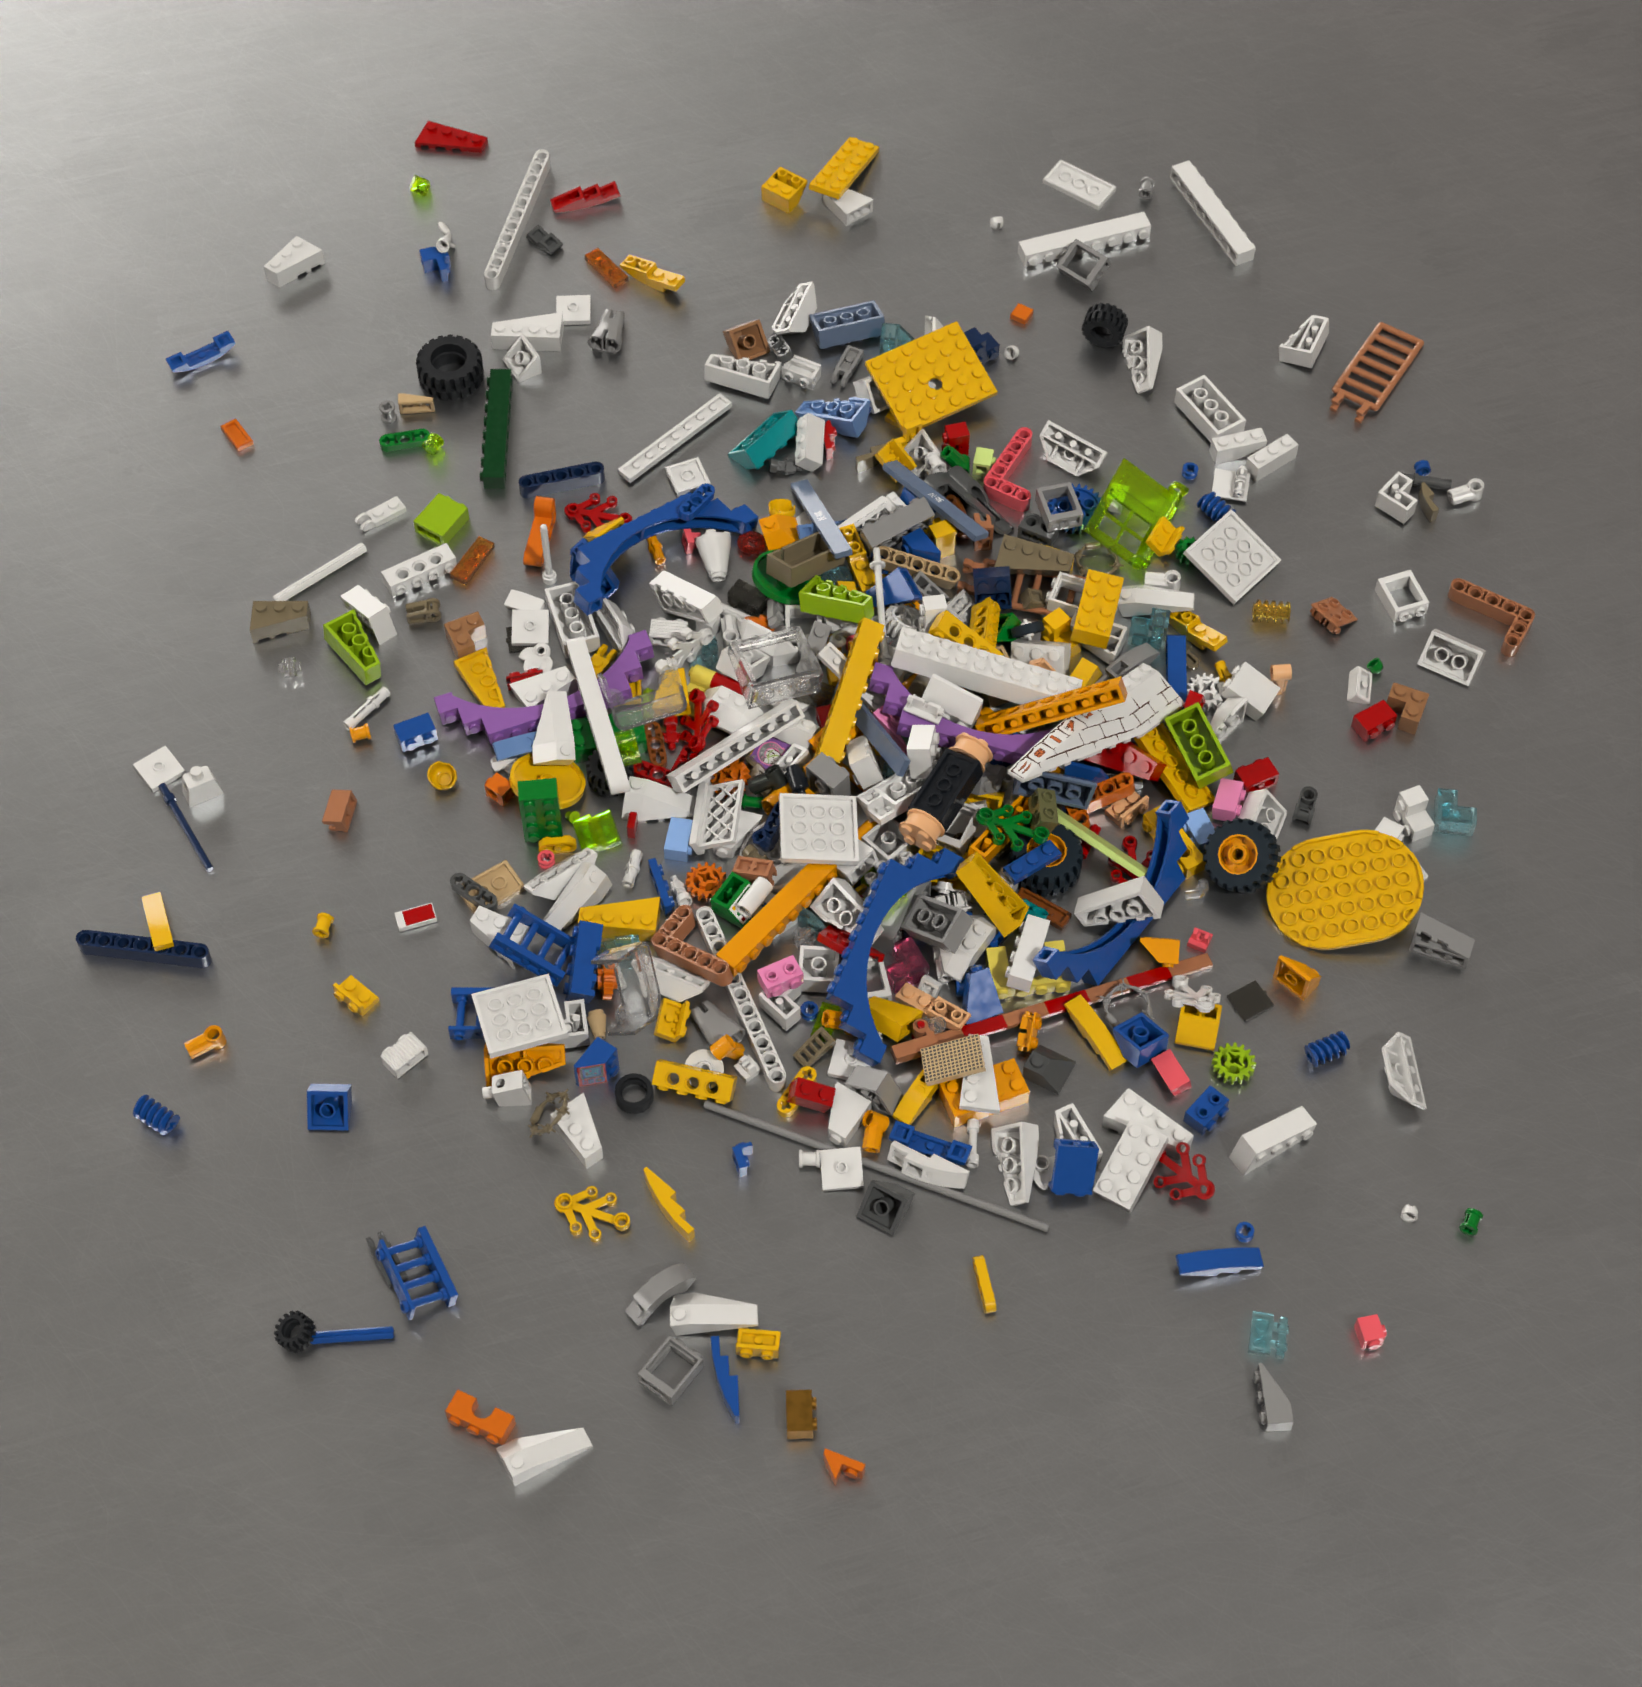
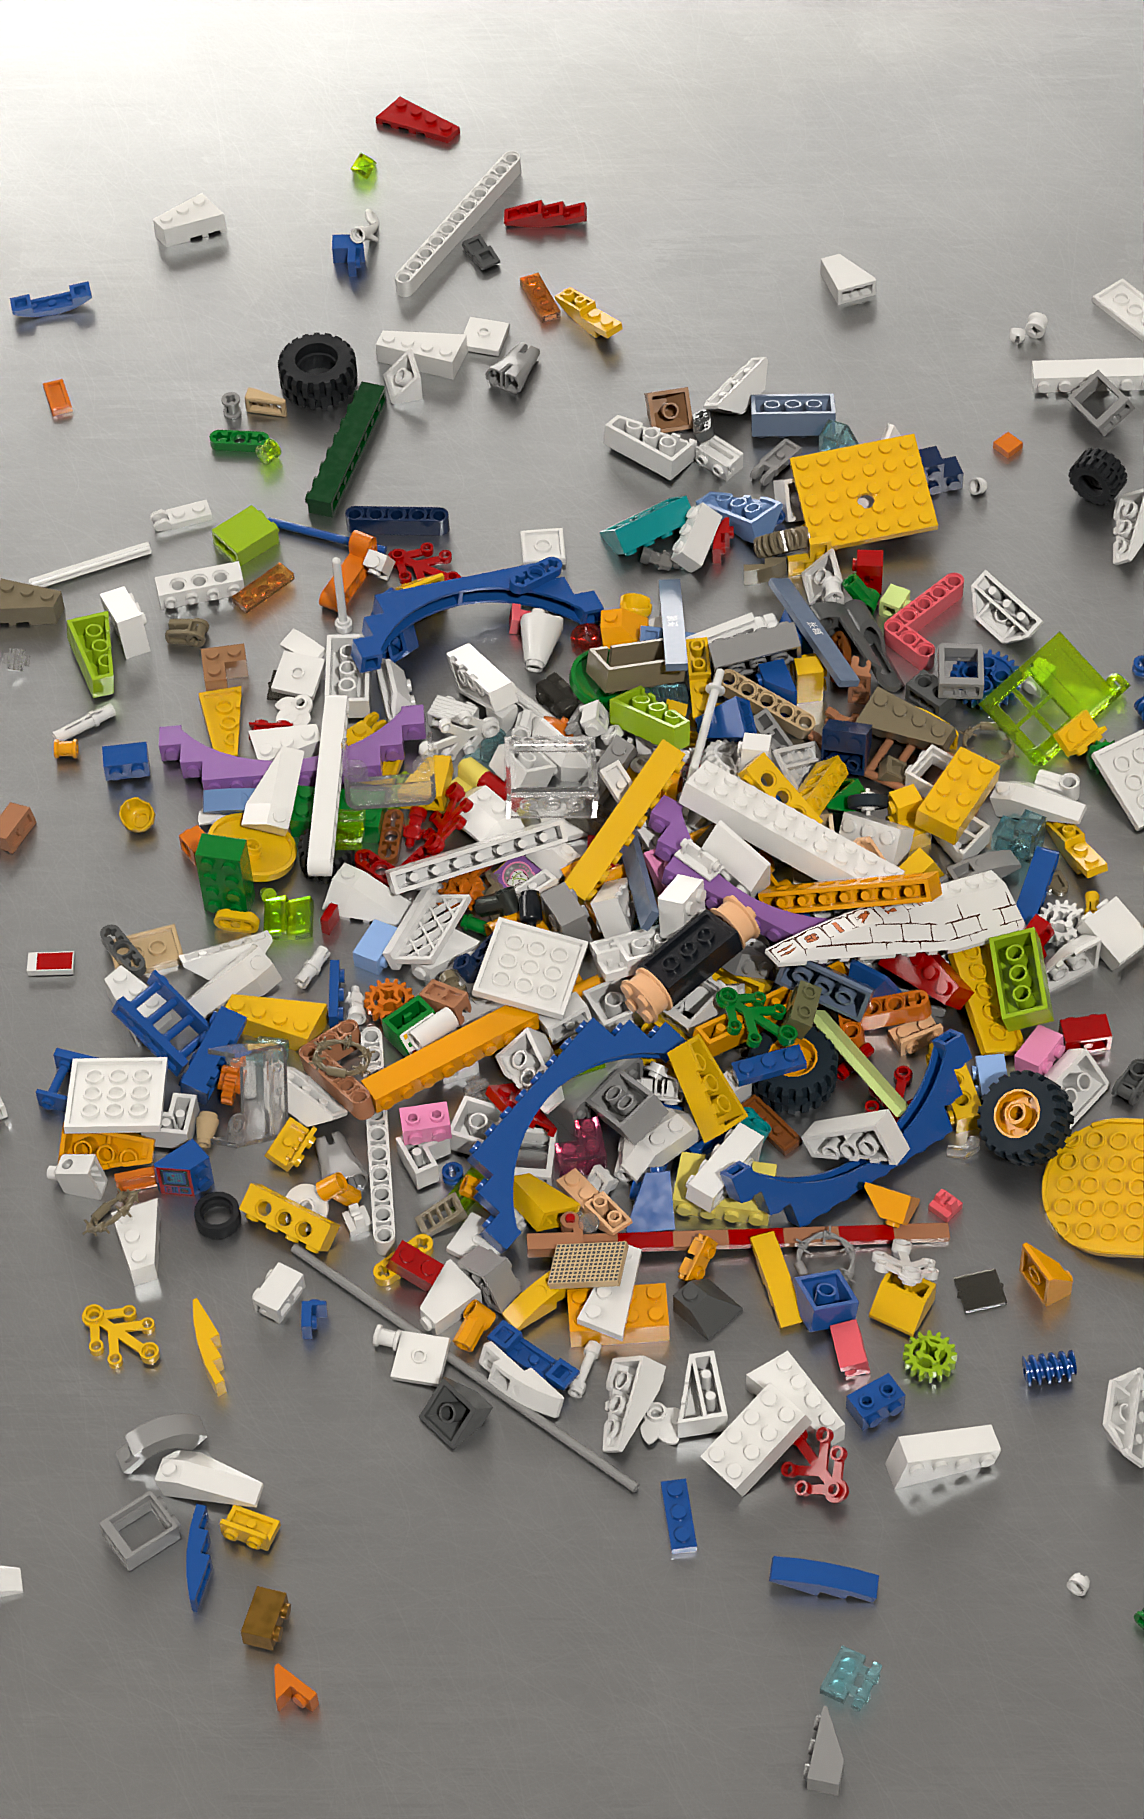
camera: 20 degrees right, 5 degrees down
coral bush [537,850,555,869] -> none
white plate [618,393,732,483] -> none
light orange pin [646,535,666,565] -> none
yellow slope [761,167,807,214] -> none
clear light blue slope [798,908,826,937] -> none
yellow plate [809,137,879,200] -> none
yellow bracket [874,439,917,483] -> none
yellow beam [972,1255,997,1314] -> none
blue panel [1048,1139,1099,1197] -> none
blue bush [1235,1222,1254,1243] -> none
coral brick [1354,1314,1387,1350] -> none
none -> orange tile [114,1166,158,1193]
none -> white hinge [252,1262,306,1324]
none -> blue bar [268,517,387,554]
none -> dark tan piece [308,1035,375,1078]
none -> white brick [362,549,396,581]
none -> white brick [579,700,610,738]
none -> white tile [601,725,624,745]
none -> blue plate [661,1478,697,1554]
none -> dark tan gear [753,526,811,559]
none -> white wheel [1025,312,1048,339]

